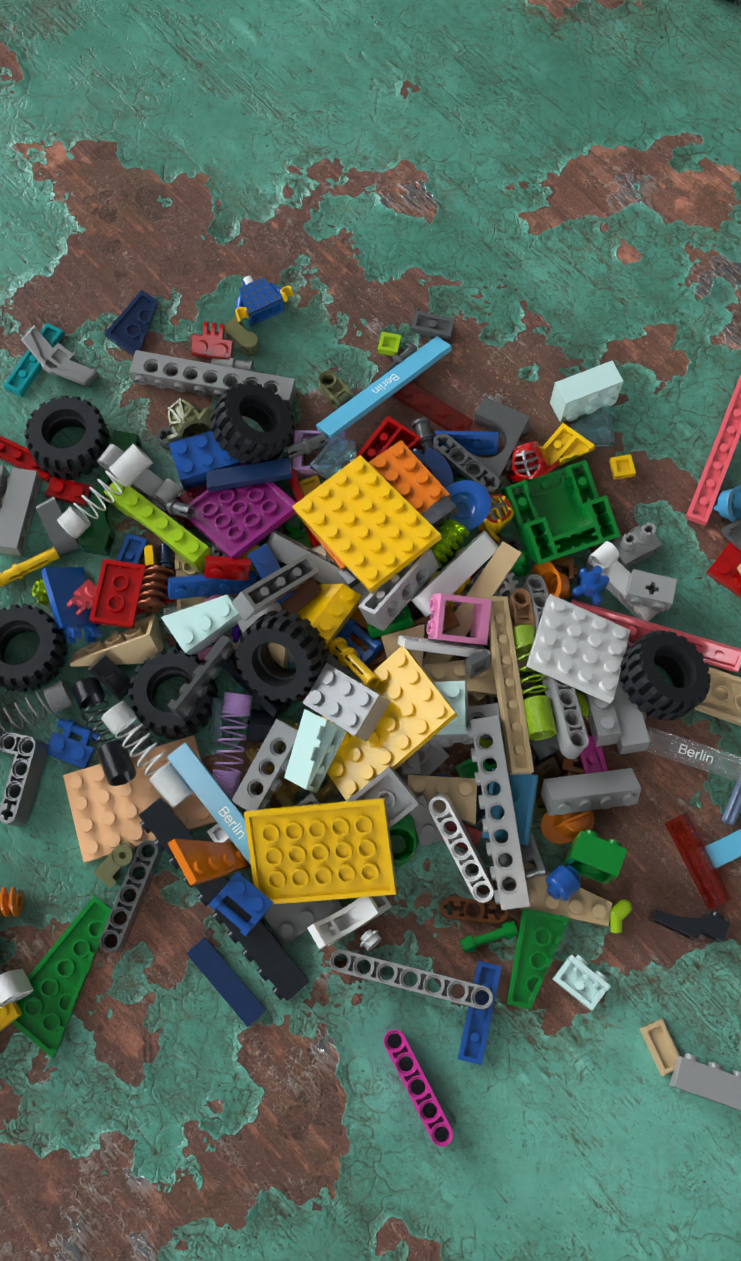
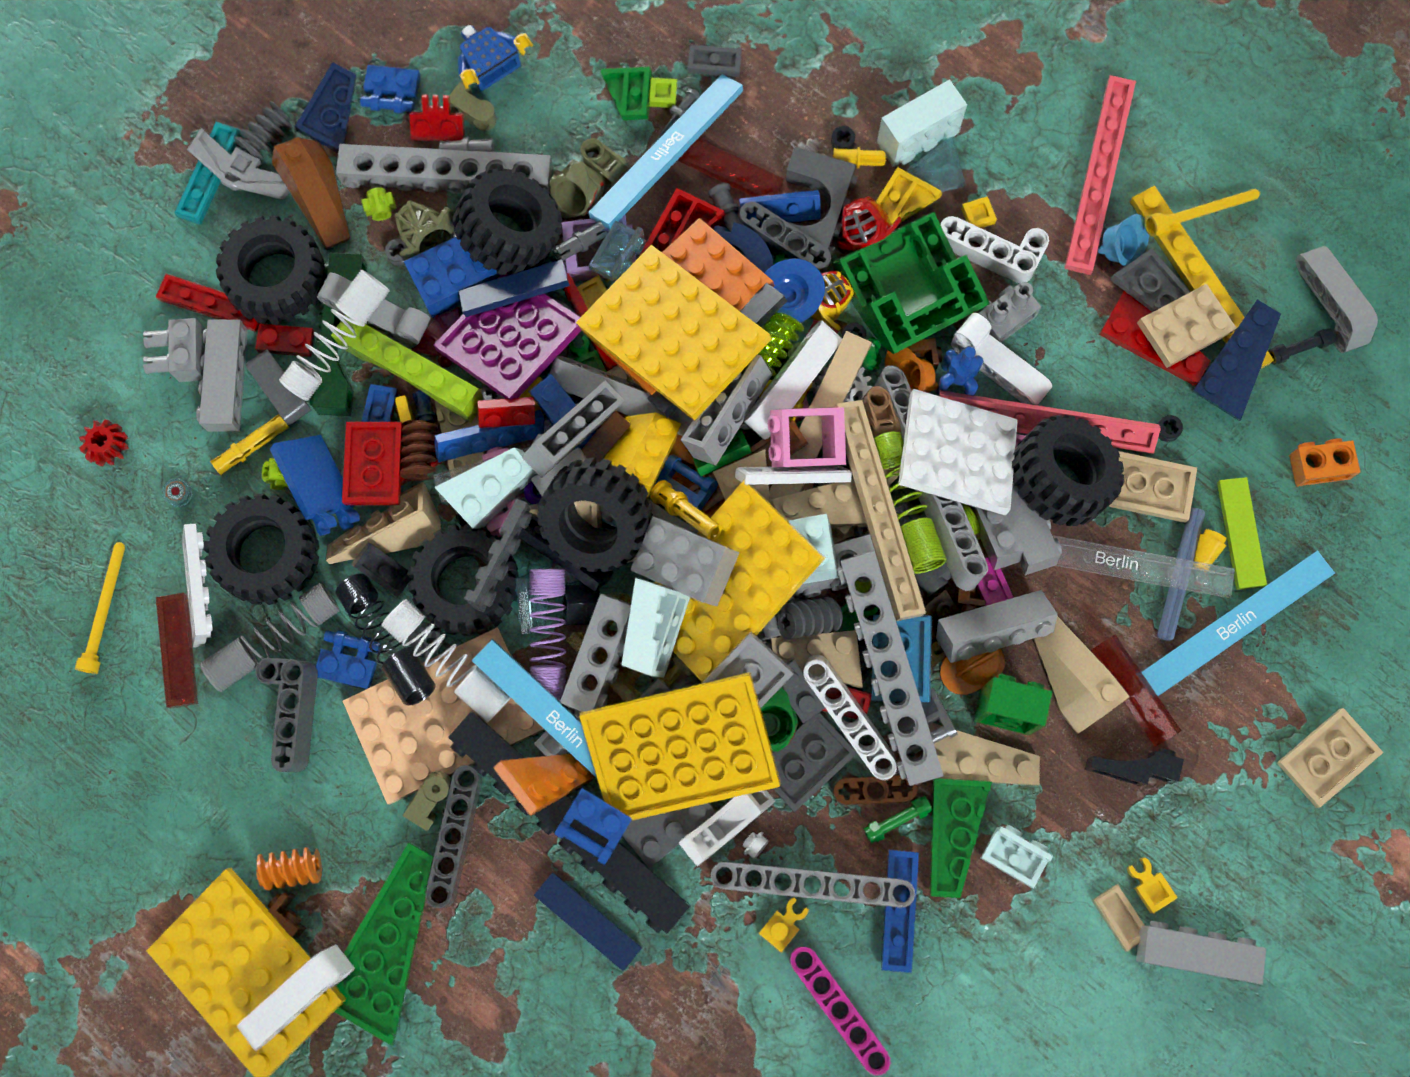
camera: 10 degrees left, 5 degrees up
coral plate [67,579,97,615] -> none
dark grey pin [166,499,195,519] -> none
dark grey plate [465,649,490,679] -> none
blue head [546,865,581,901] -> none
lime arm [610,899,632,933] -> none
light grey brick [624,569,677,612] -> none
none -> dark grey piece [234,101,293,160]
none -> dark orange wedge [272,137,350,250]
none -> blue plate [360,65,421,114]
none -> lime gear [361,187,397,221]
none -> olive piece [549,159,605,219]
none -> green wing [601,67,652,120]
none -> yellow plate [758,898,808,953]
none -> dark grey plate [773,712,857,813]
none -> dark grey piece [777,597,843,640]
none -> black bush [831,126,855,149]
none -> yellow axle [833,147,886,168]
none -> white beam [941,216,1049,283]
none -> tan wedge [1033,616,1129,734]
none -> yellow plate [1127,857,1178,914]

